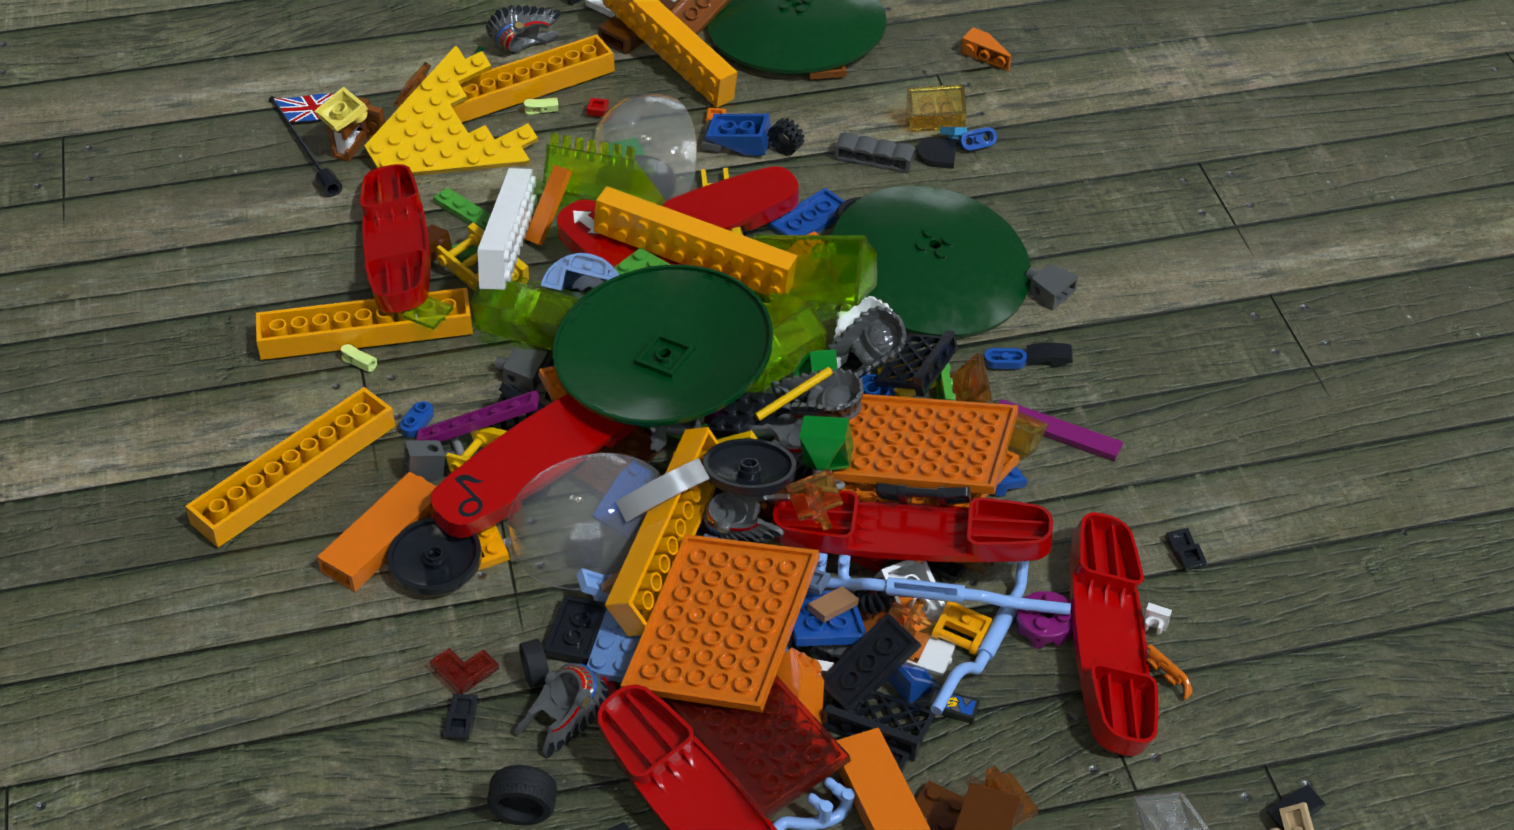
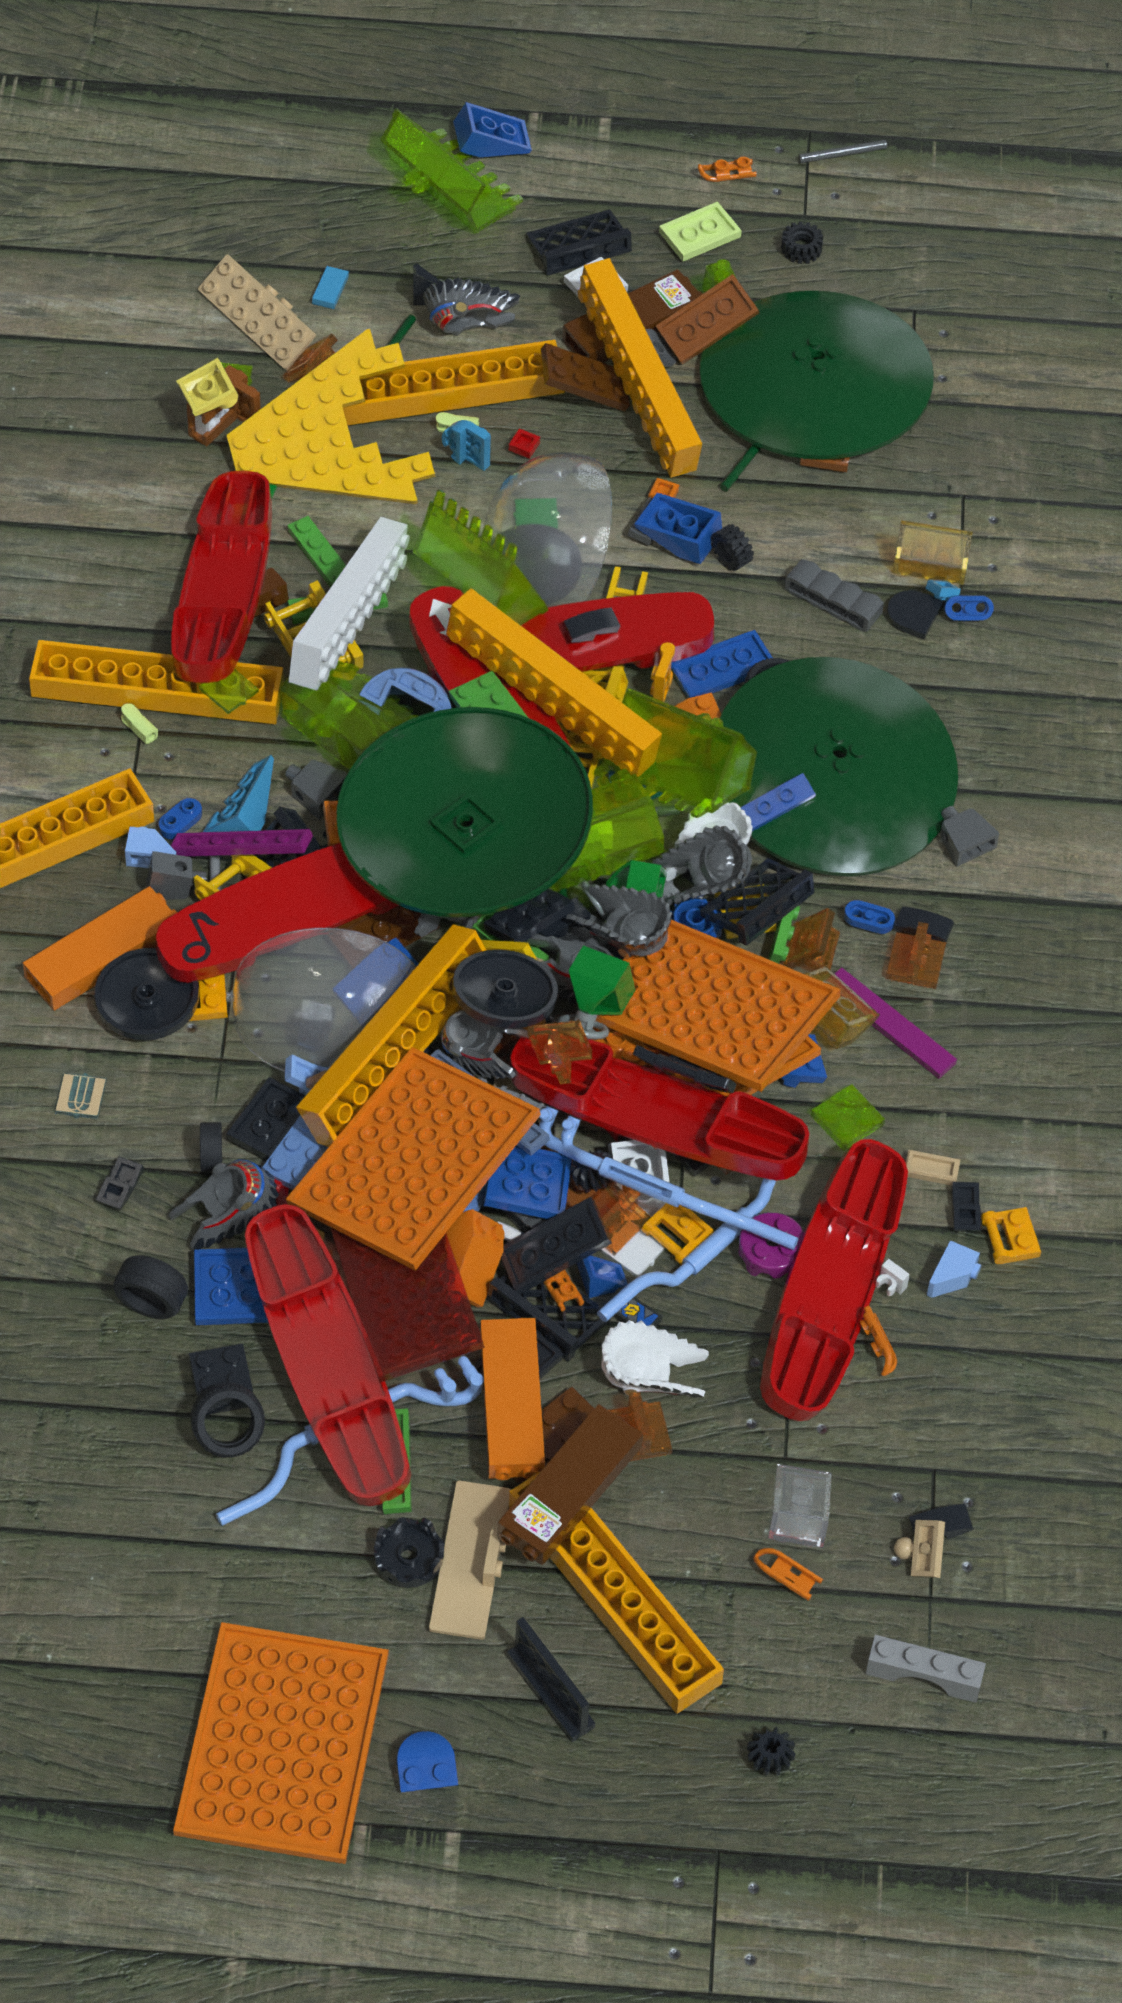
camera: 15 degrees right, 10 degrees up
flag [269,94,342,197] -> none
clear red plate [430,648,499,694] -> none
orange tile [525,165,573,246] -> none
light grey slope [615,458,710,523] -> none
yellow bar [755,367,833,421] -> none
medium nougat tile [807,586,859,623] -> none
orange slope [961,27,1011,71] -> none
none -> piece [55,1073,107,1119]
none -> light blue slope [125,827,176,868]
none -> blue plate [194,1248,269,1325]
none -> tan bracket [198,254,316,370]
none -> dark azure wedge [203,755,274,832]
none -> dark azure tile [312,266,349,309]
none -> black slope [413,263,439,305]
none -> dark azure slope [442,420,491,471]
none -> reddish brown plate [541,343,630,412]
none -> orange piece [543,1270,584,1312]
none -> black slope [562,607,620,643]
none -> white piece [601,1320,709,1398]
none -> light orange plate [650,642,675,708]
none -> dark green bar [720,444,761,492]
none -> blue plate [741,773,816,832]
none -> clear neon green plate [811,1084,885,1151]
none -> clear orange bracket [886,922,946,989]
none -> tan tile [906,1150,960,1186]
none -> light blue slope [927,1241,981,1298]
none -> light orange plate [981,1207,1041,1264]

